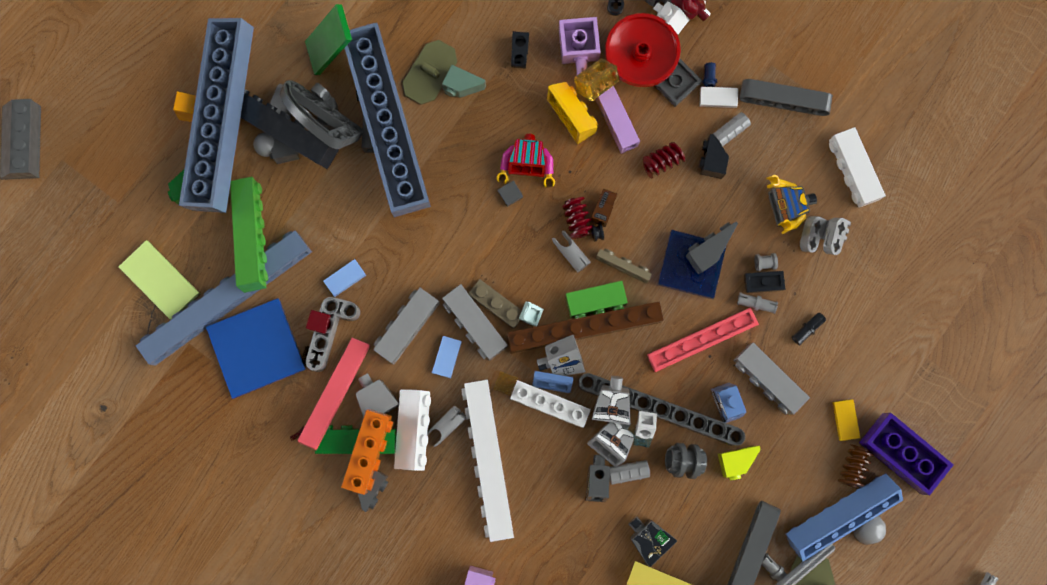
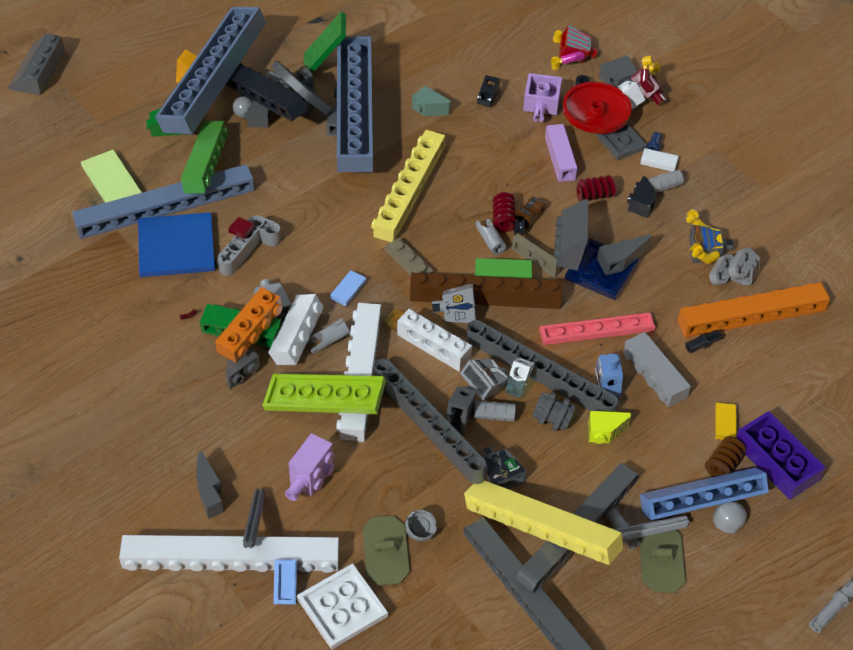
camera: 15 degrees right, 30 degrees down
coral tile [298,338,370,450] -> none
light blue tile [324,259,366,297] -> none
light grey brick [373,288,440,364] -> none
olive shield [402,40,458,104] -> none
light grey brick [442,284,508,361] -> none
torso [497,133,555,188] -> none
dark grey tile [497,180,523,207] -> none
light aqua tile [519,301,544,327] -> none
medium blue tile [532,371,573,393] -> none
yellow slope [547,82,598,144] -> none
clear yellow brick [574,58,620,101] -> none
torso [592,376,630,425] -> none
light grey pin [737,293,778,314] -> none
dark grey beam [740,79,833,116] -> none
black plate [744,271,786,293] -> none
light grey bush [754,253,778,271] -> none
white brick [829,127,886,208] -> none
none -> lime plate [262,374,386,414]
none -> light yellow brick [371,130,445,242]
none -> dark grey beam [374,359,486,484]
none -> dark grey slope [553,199,588,271]
none -> orange brick [677,282,830,338]

